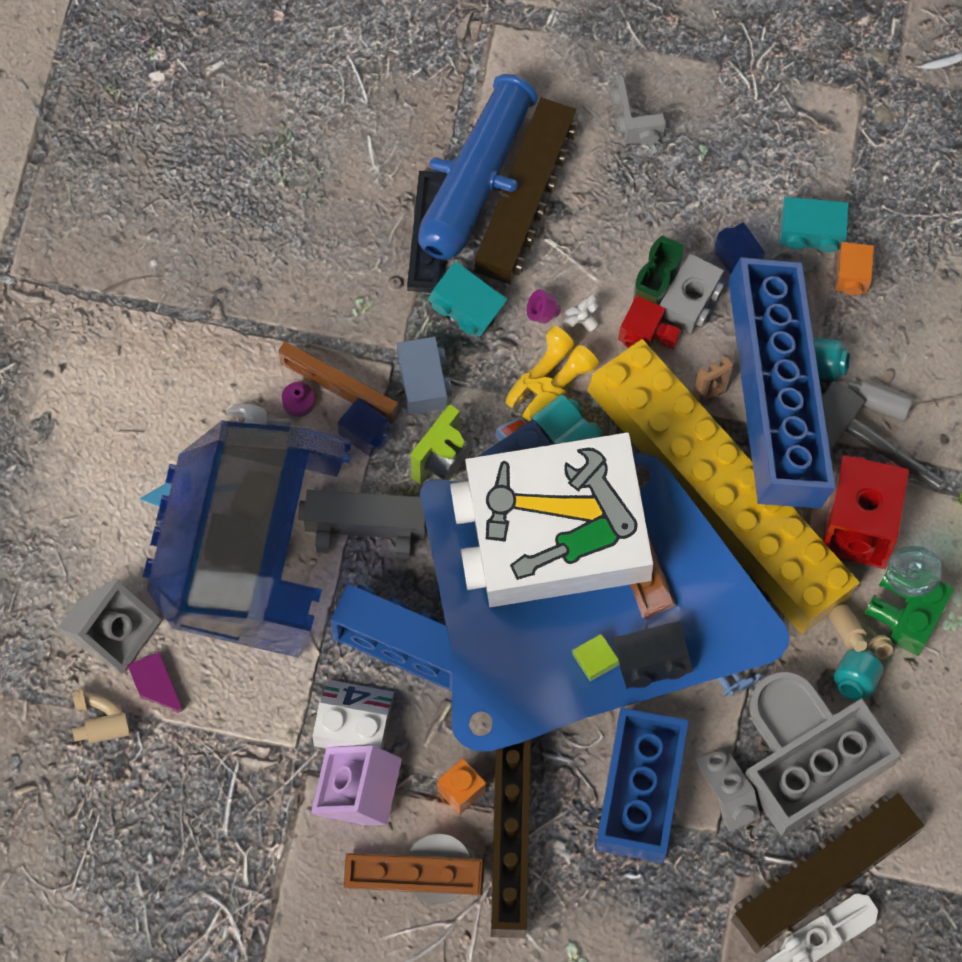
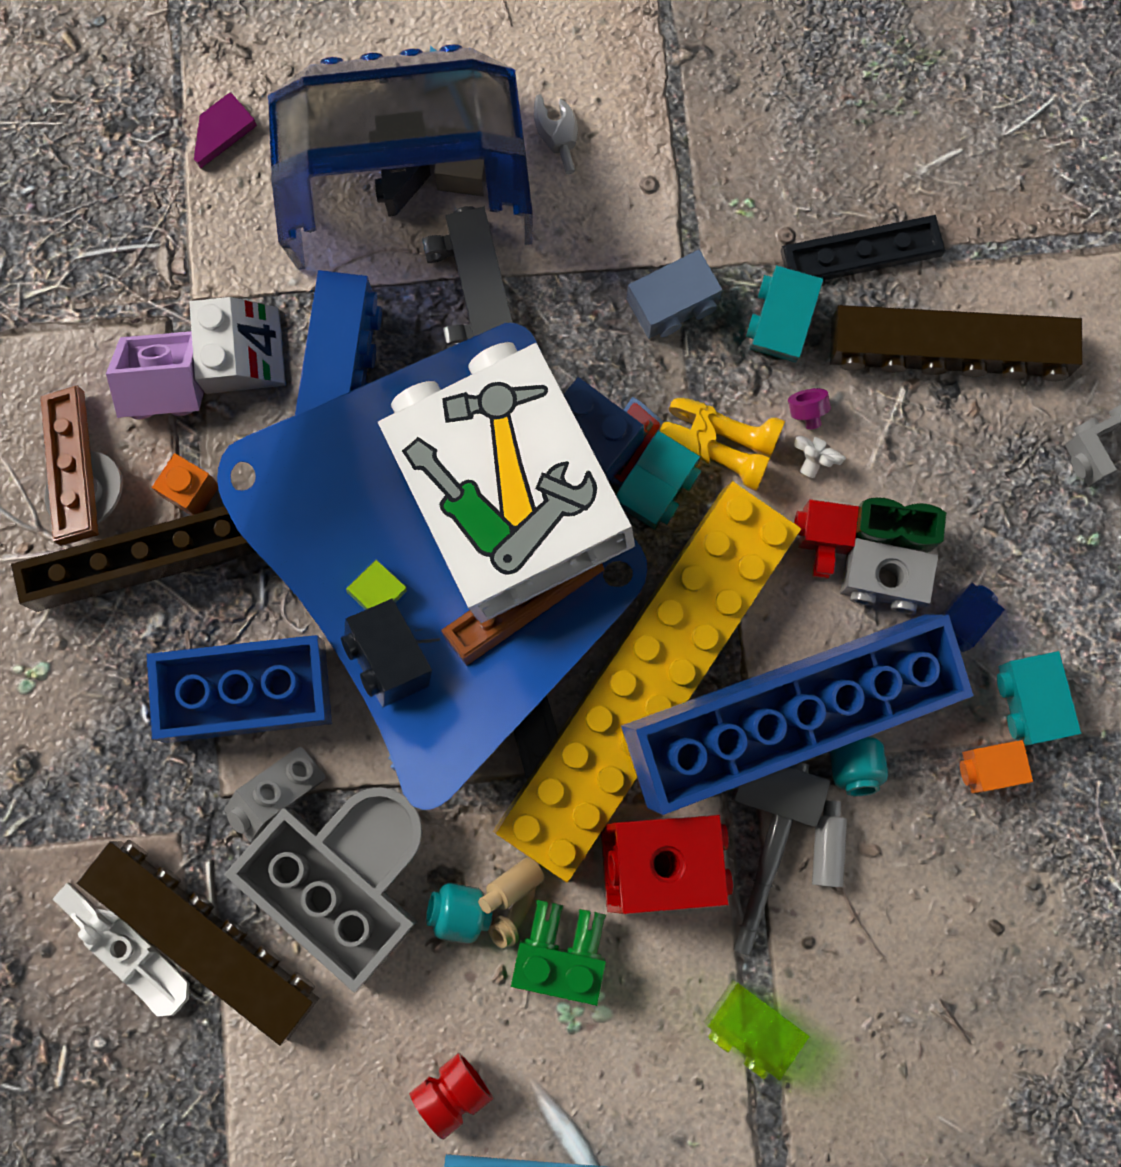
camera: 75 degrees right, 10 degrees up
light grey slope [58,579,162,674] -> none
tan plant [72,686,130,744] -> none
dark orange tile [279,341,398,424] -> none
magenta tile [282,382,315,417] -> none
clear blue brick [337,398,390,456] -> none
lime piece [410,405,474,485] -> none
blue piece [418,74,538,260] -> none
medium nougat tile [693,357,733,404] -> none
clear light blue piece [887,546,942,596] -> none

